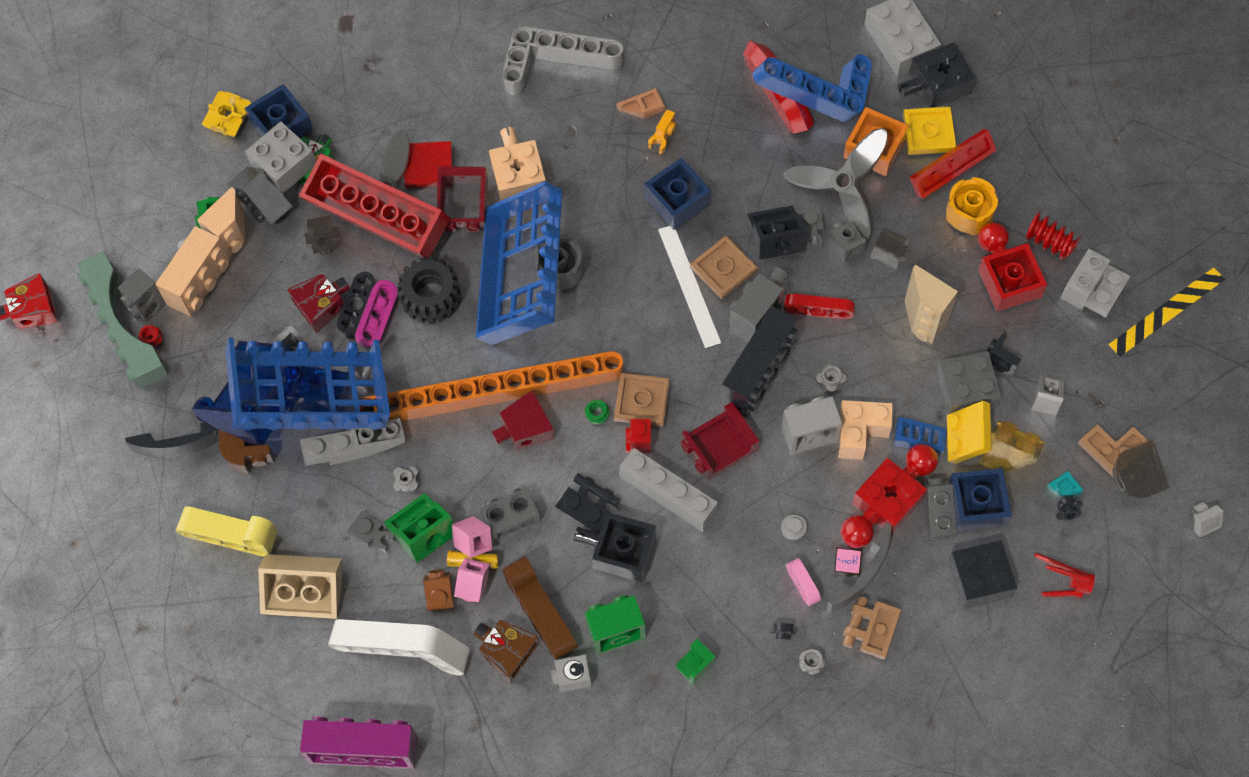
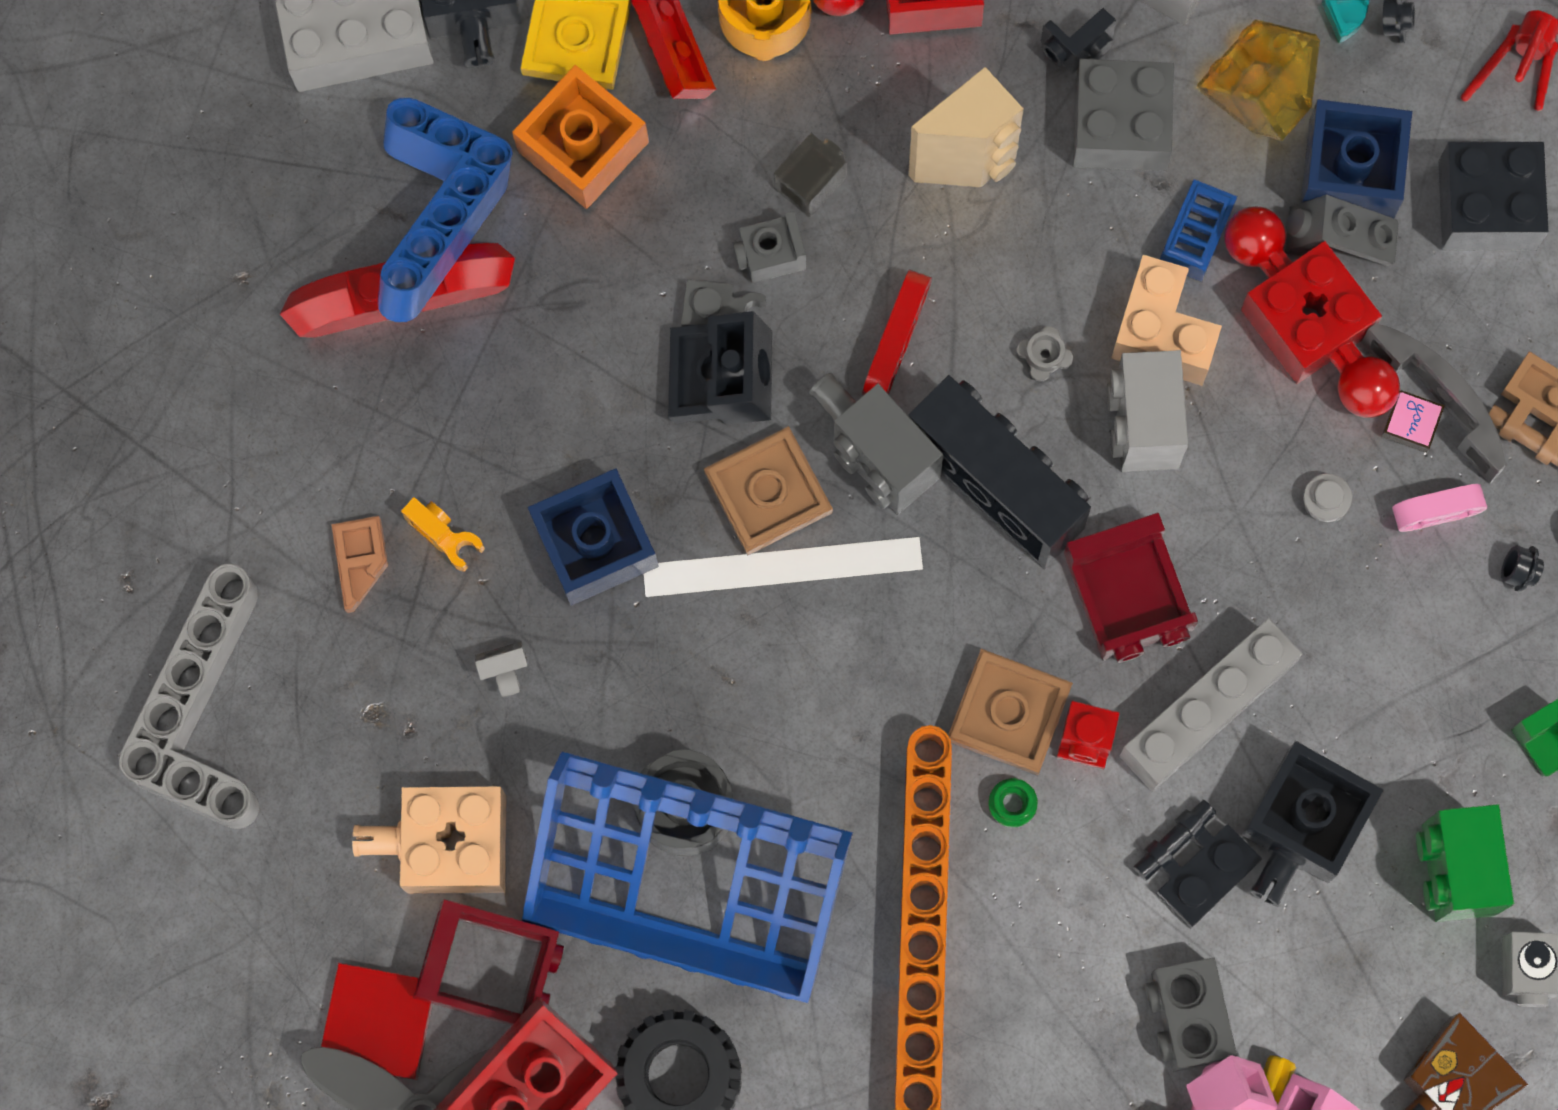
camera: 75 degrees left, 10 degrees up
dark red torso [491,391,555,450] -> none
reddish brown beam [502,556,578,660] -> none
piece [784,128,889,242] -> none
yellow plate [947,401,991,464] -> none
none -> light grey tile [475,641,528,698]

